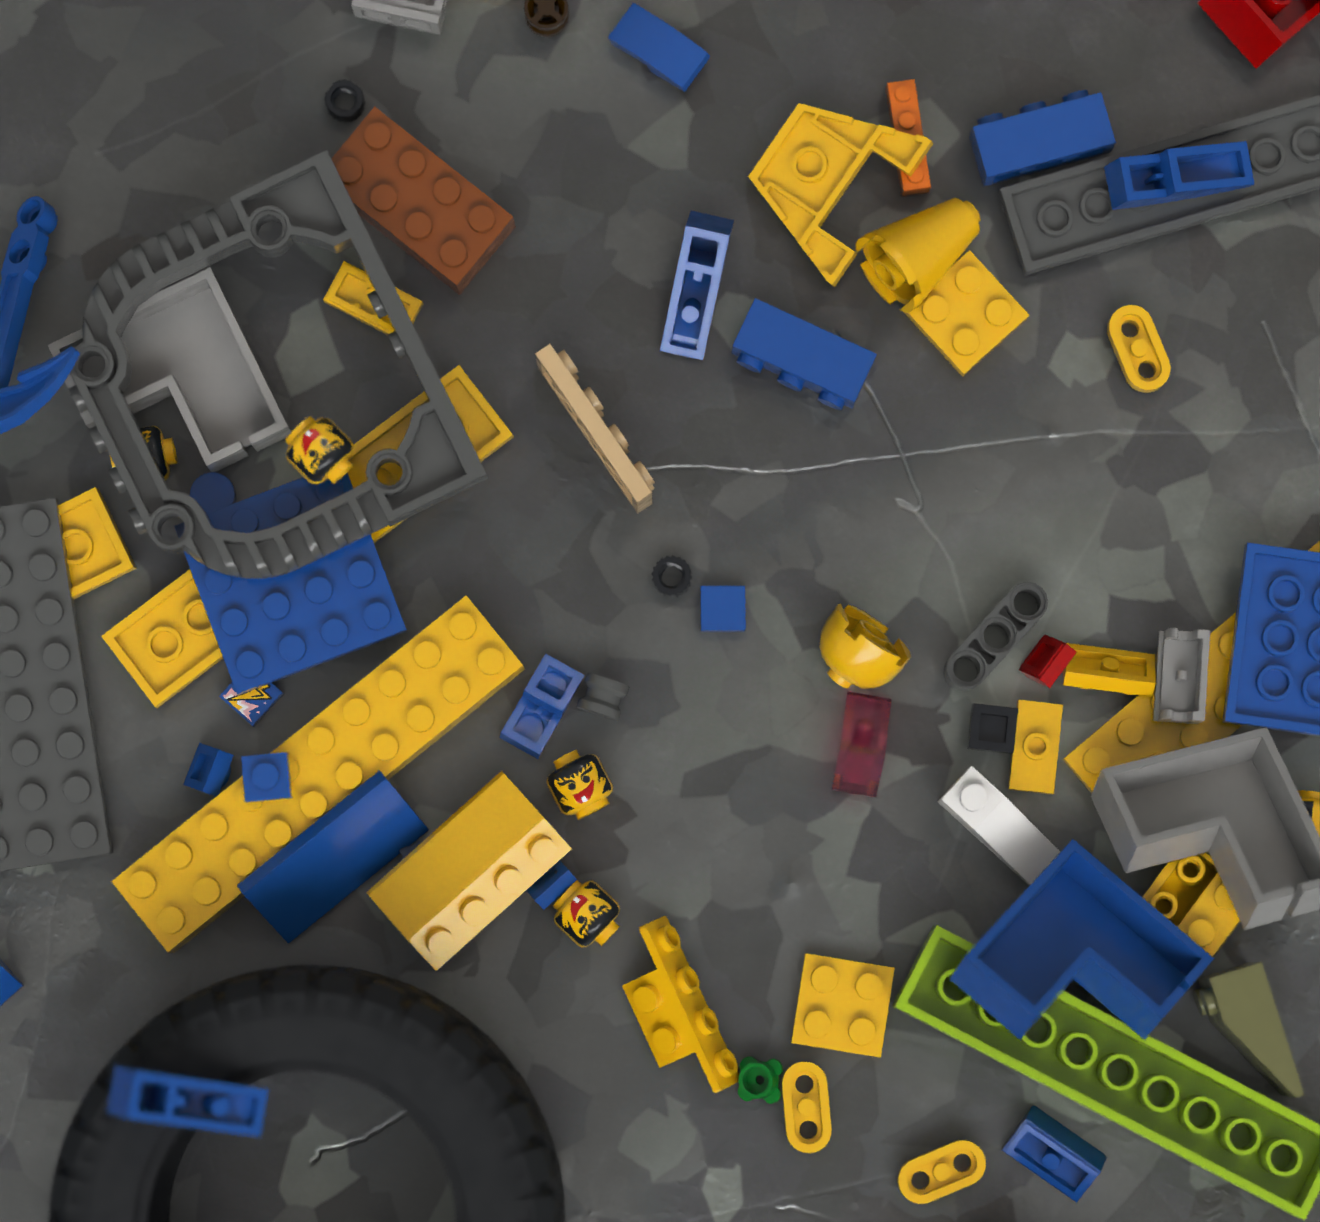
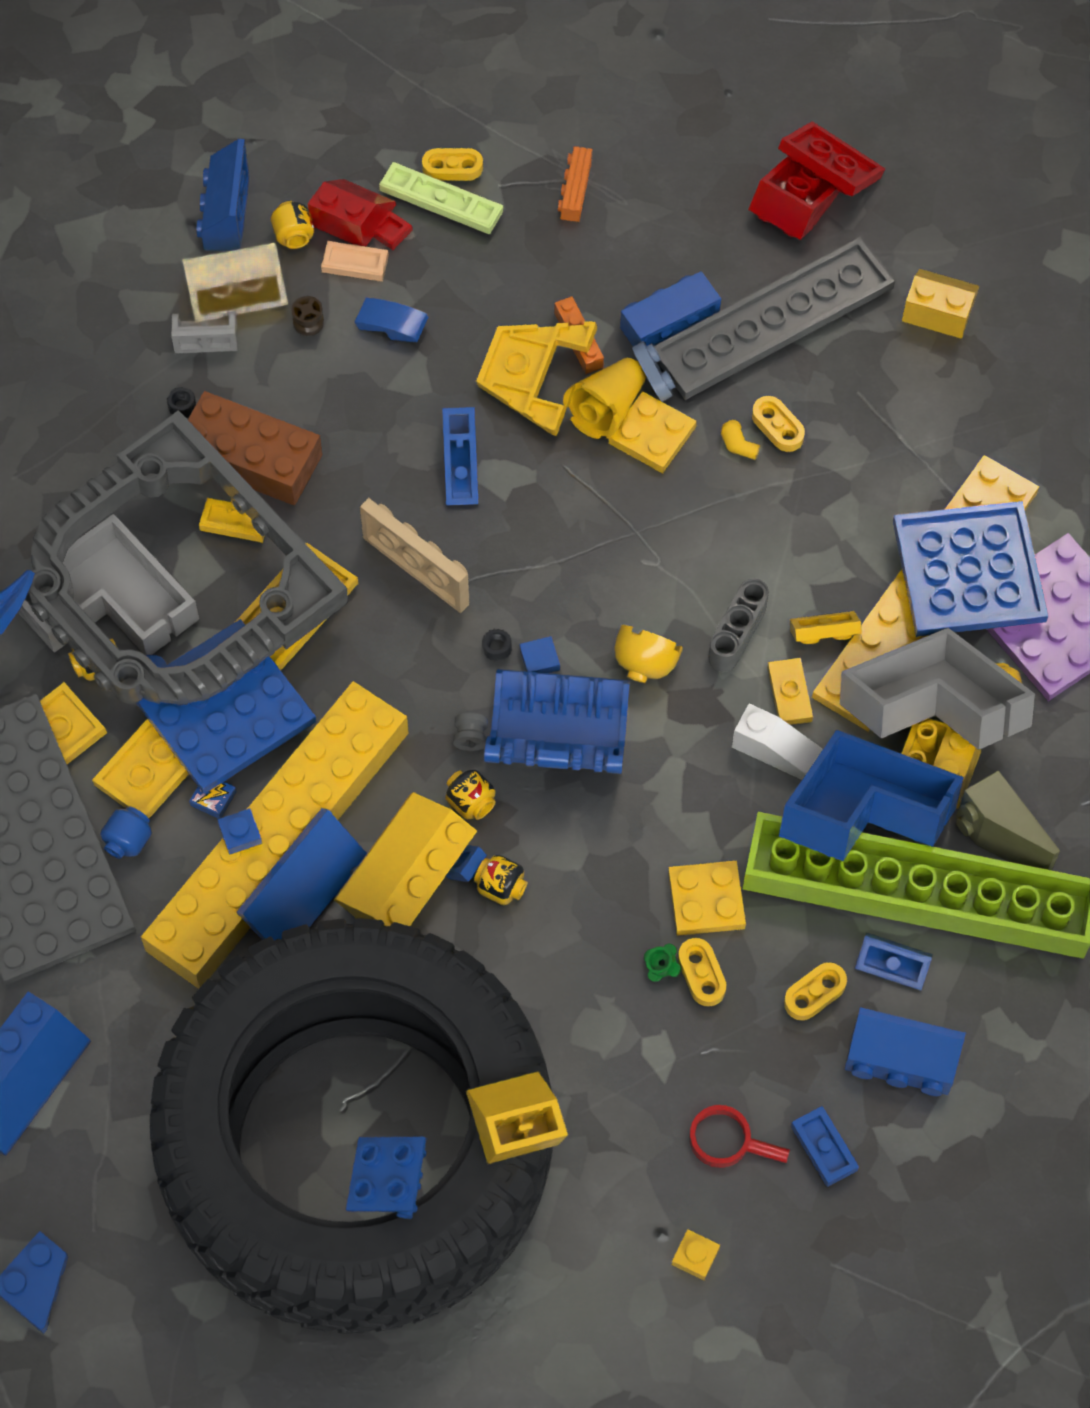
camera: 15 degrees left, 20 degrees down
blue slope [107,1065,269,1137] -> none
blue plate [183,743,234,797] -> none
head [285,416,354,484] -> none
blue slope [499,653,585,759] -> none
yellow bracket [622,916,739,1093] -> none
blue brick [732,298,877,410] -> none
clear pink slope [832,691,892,797] -> none
black plate [967,703,1018,754] -> none
red tile [1019,634,1077,688] -> none
blue slope [1104,141,1255,210] -> none
light grey hinge [1153,628,1210,724] -> none
none -> blue head [100,806,152,859]
none -> blue hinge [484,669,630,774]
none -> sand blue plate [632,341,676,402]
none -> yellow arm [721,420,760,460]

